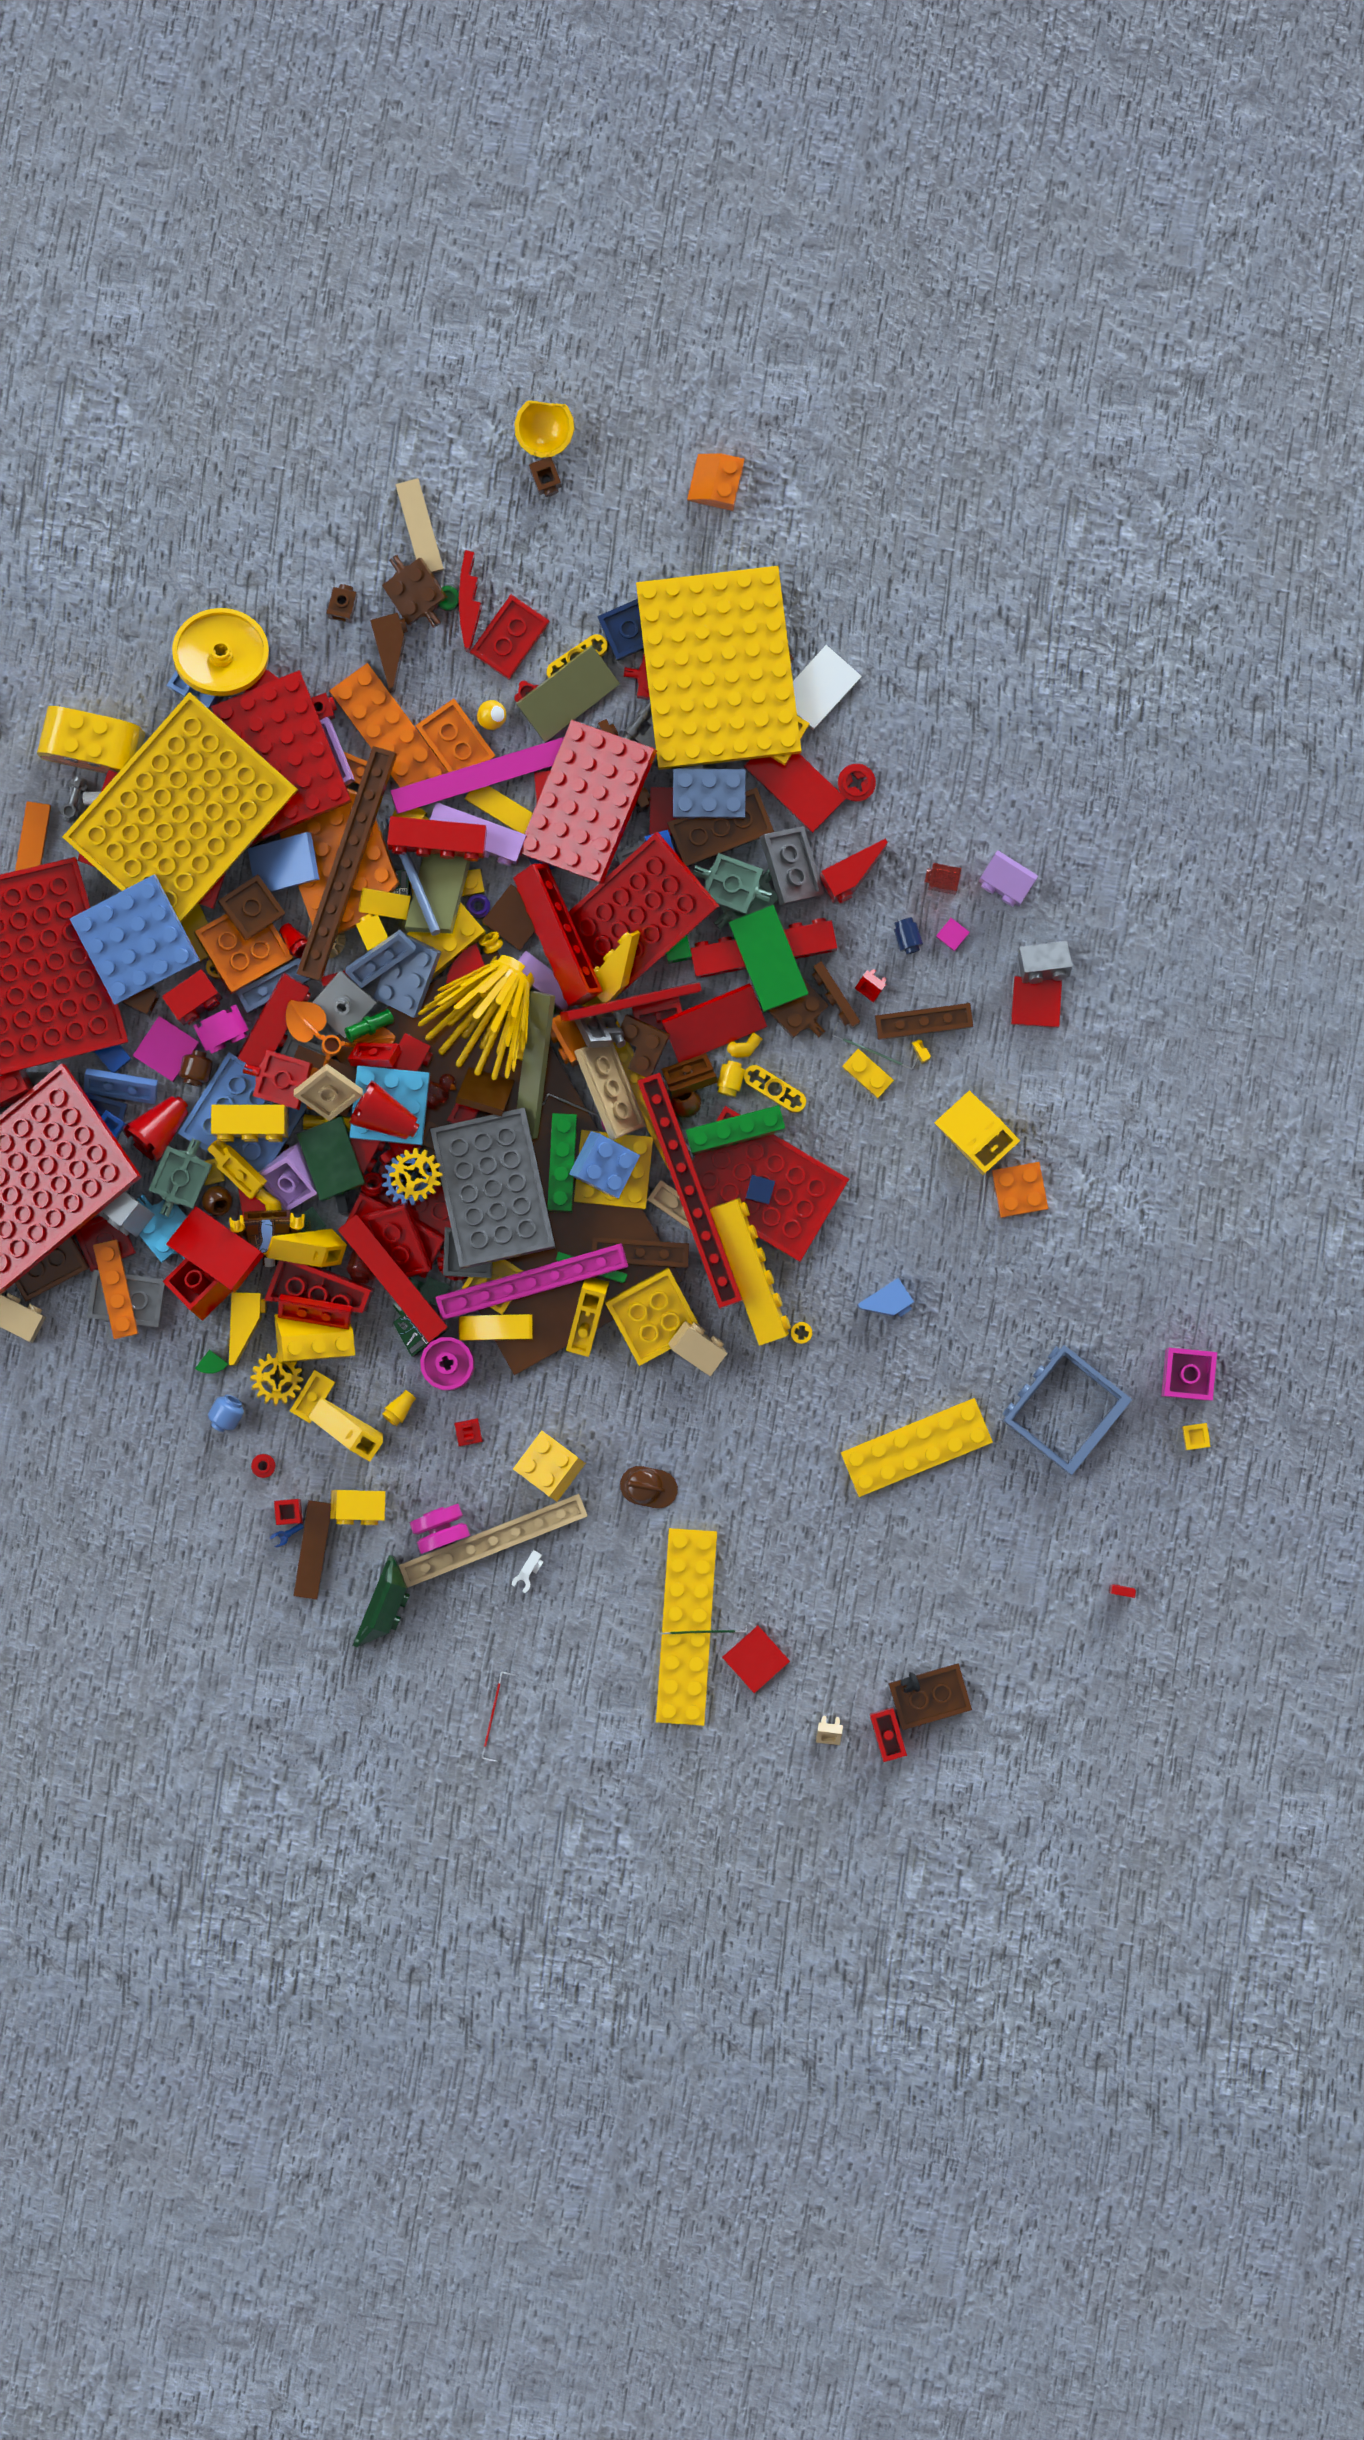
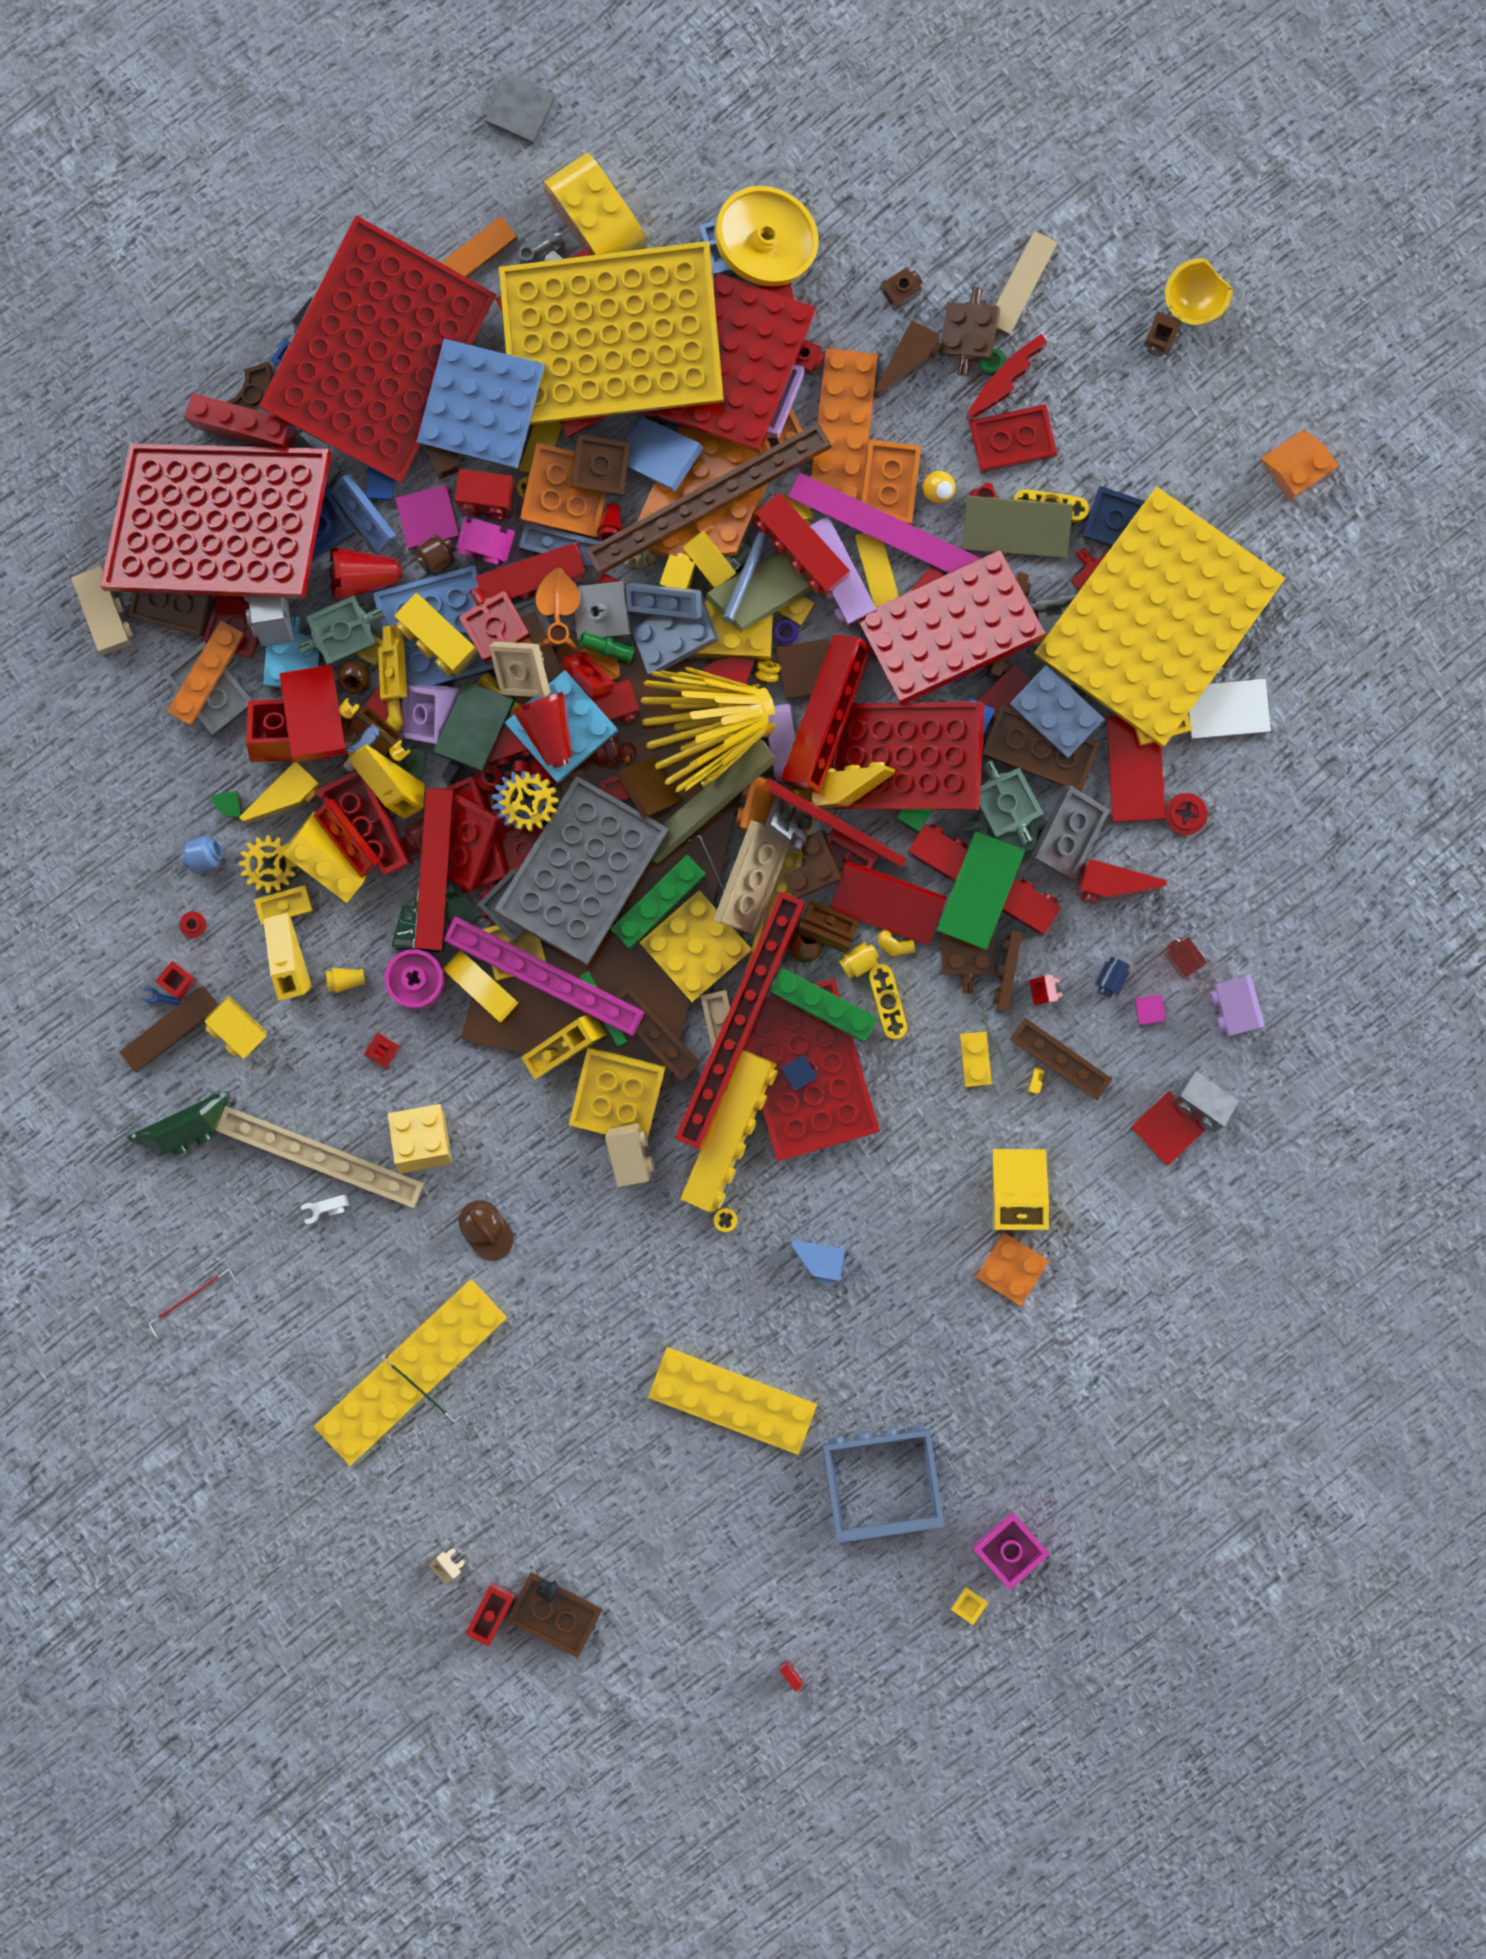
camera: 45 degrees right, 0 degrees up
blue tile [101,1110,127,1139] -> none
dark pink wheel [409,1504,471,1554] -> none
medium blue brick [569,1131,640,1199] -> none
red tile [722,1625,790,1693] -> none

